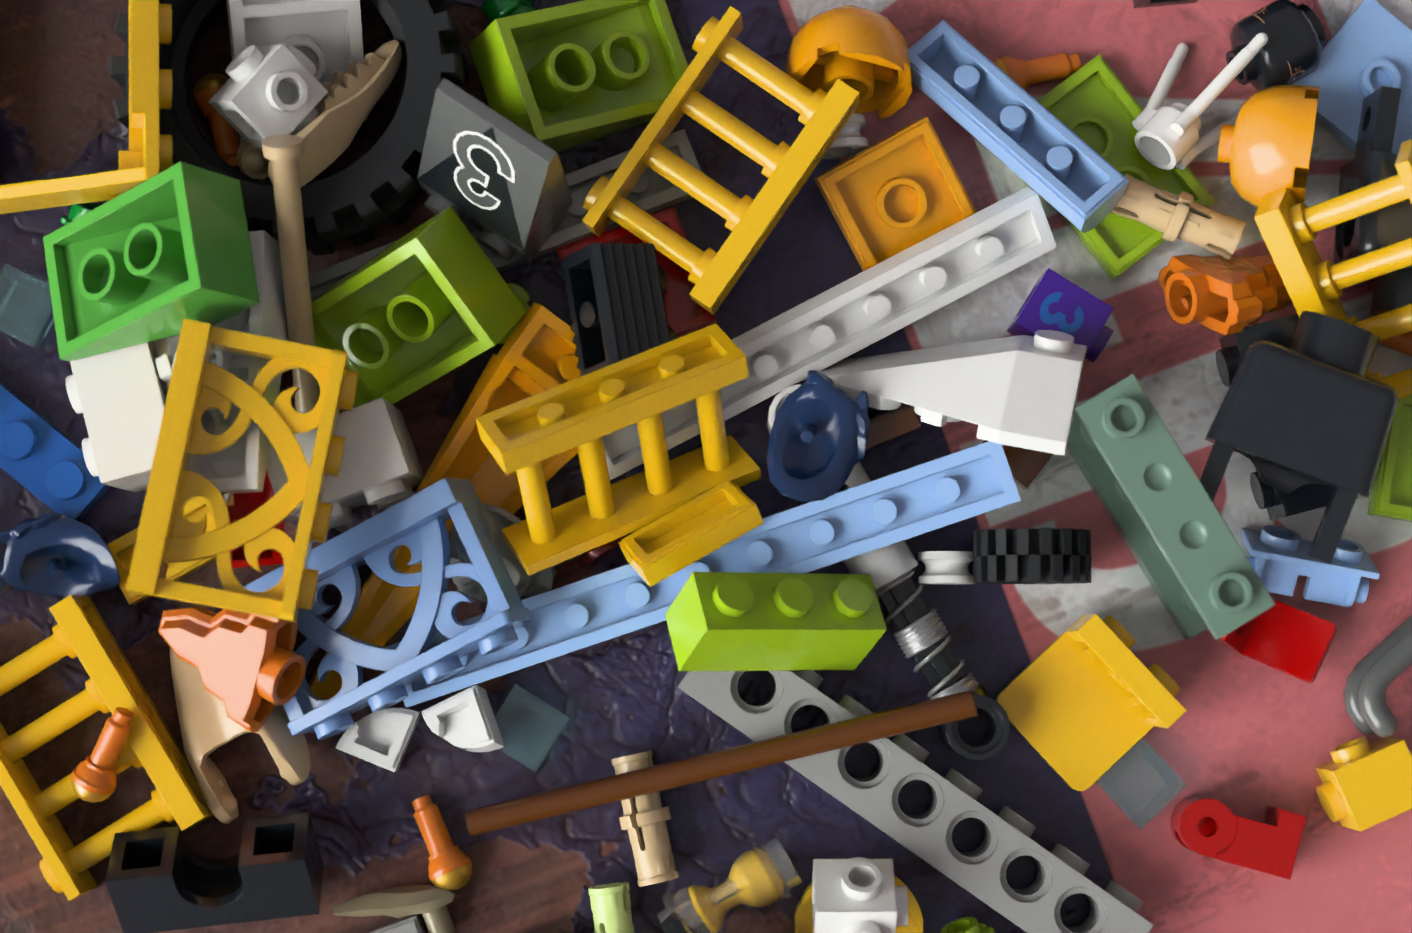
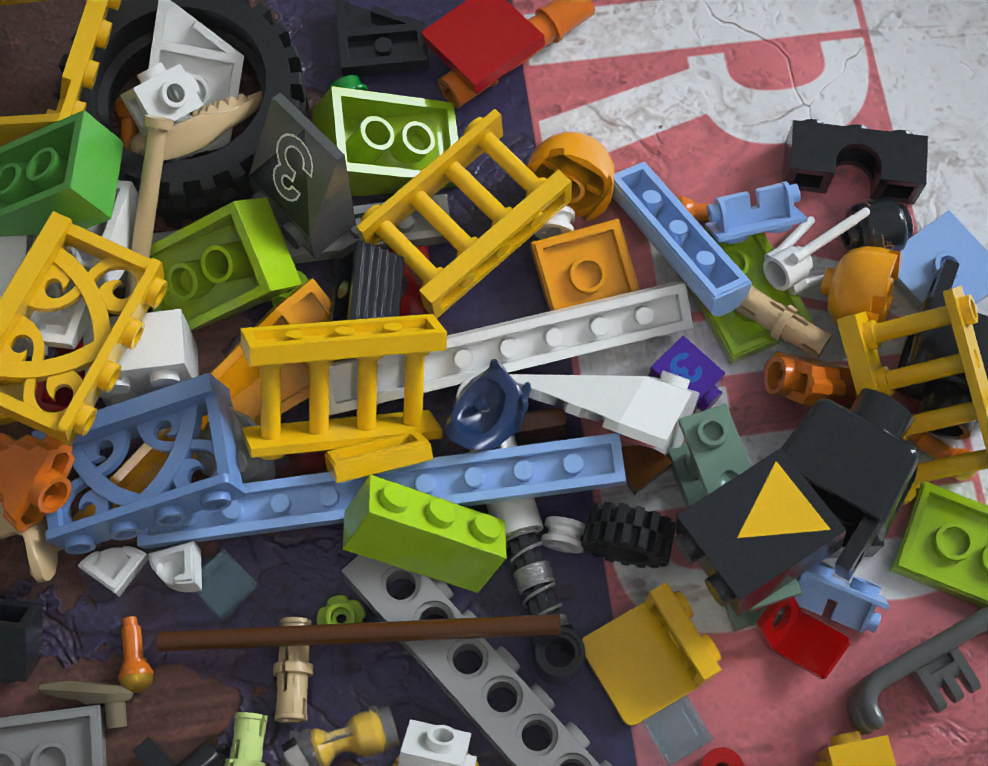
camera: 10 degrees right, 15 degrees down
none -> lime plate [317,595,366,625]
none -> black brick [674,448,846,616]
none -> light blue hinge [705,181,808,244]

